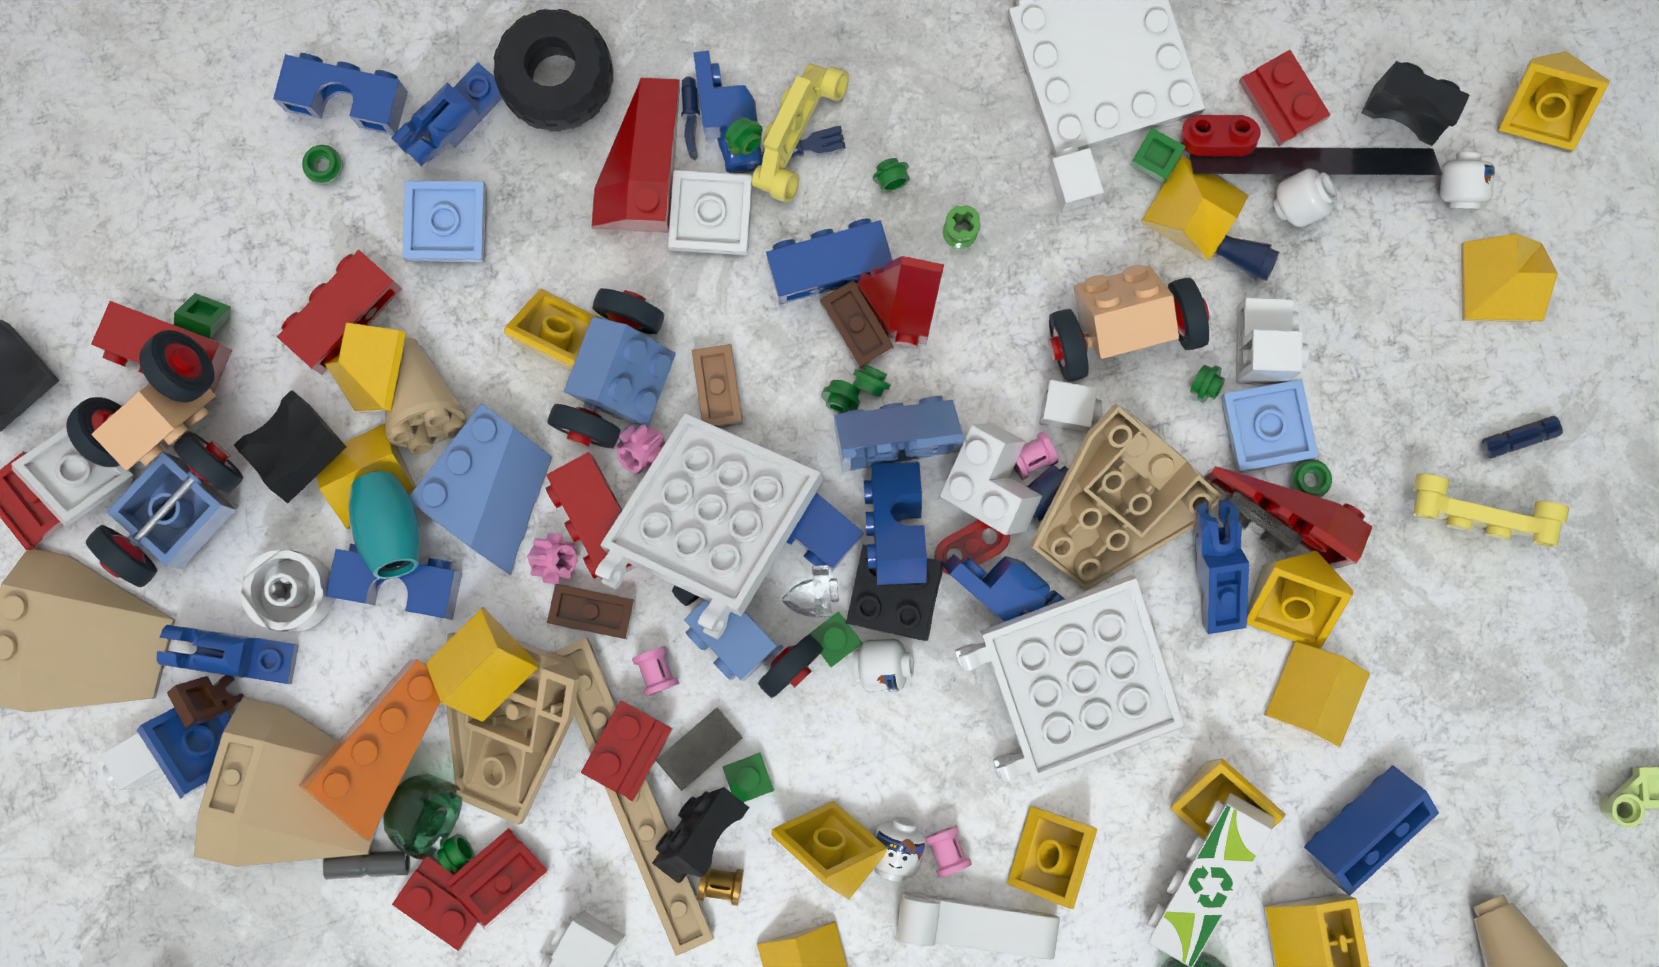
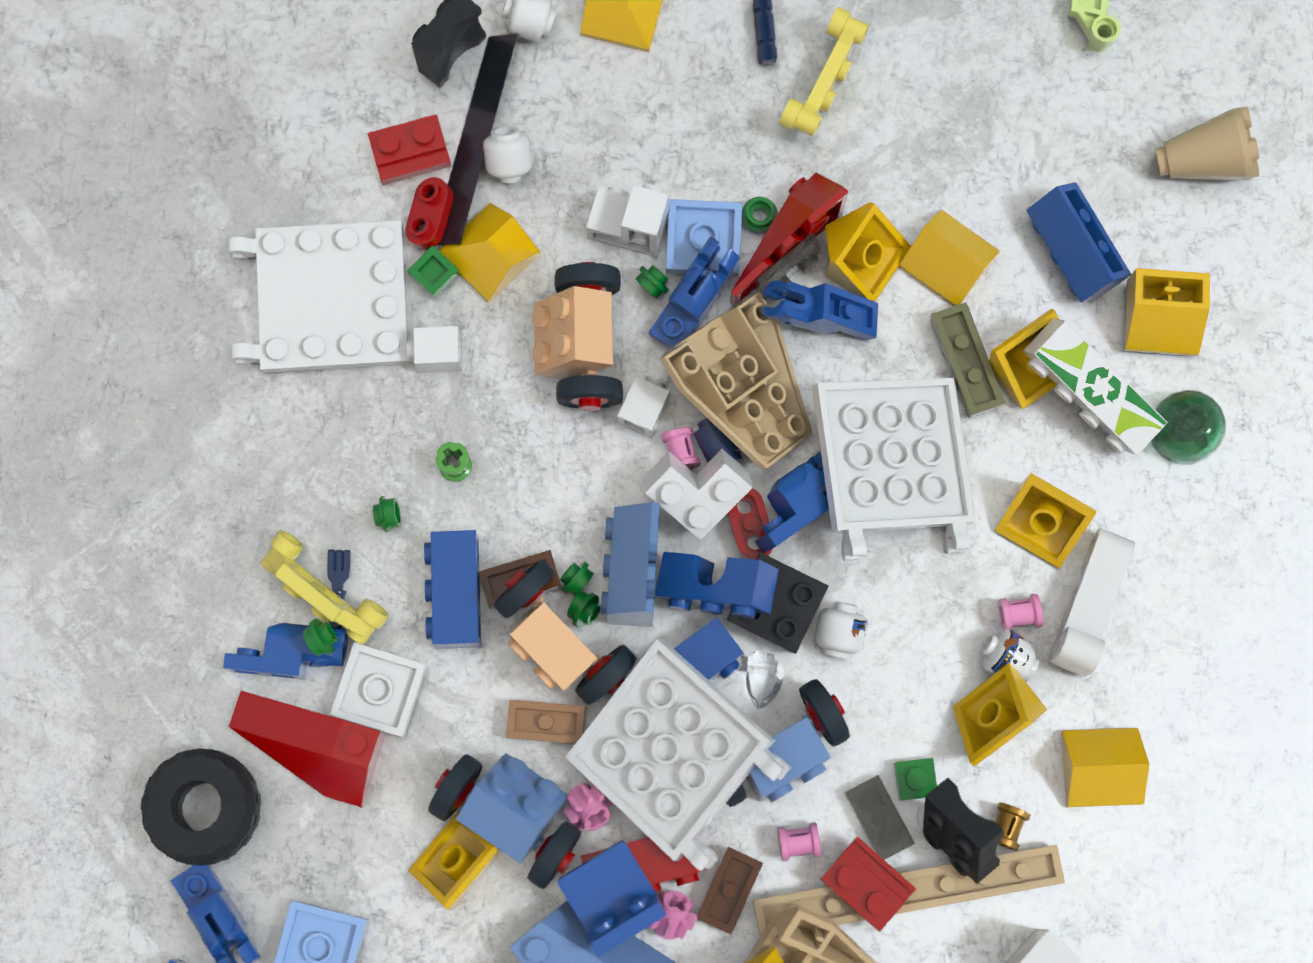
camera: 80 degrees left, 5 degrees down
dark blue piece [681,76,700,160] -> none
green plate [807,611,863,668] -> none
red wedge [858,256,944,348] -> none
dark blue cone [1217,235,1280,281] -> none
none -> brick [493,559,637,705]
none -> blue bracket [558,840,667,957]
none -> blue plate [648,237,740,349]
none -> olive plate [930,302,1006,418]

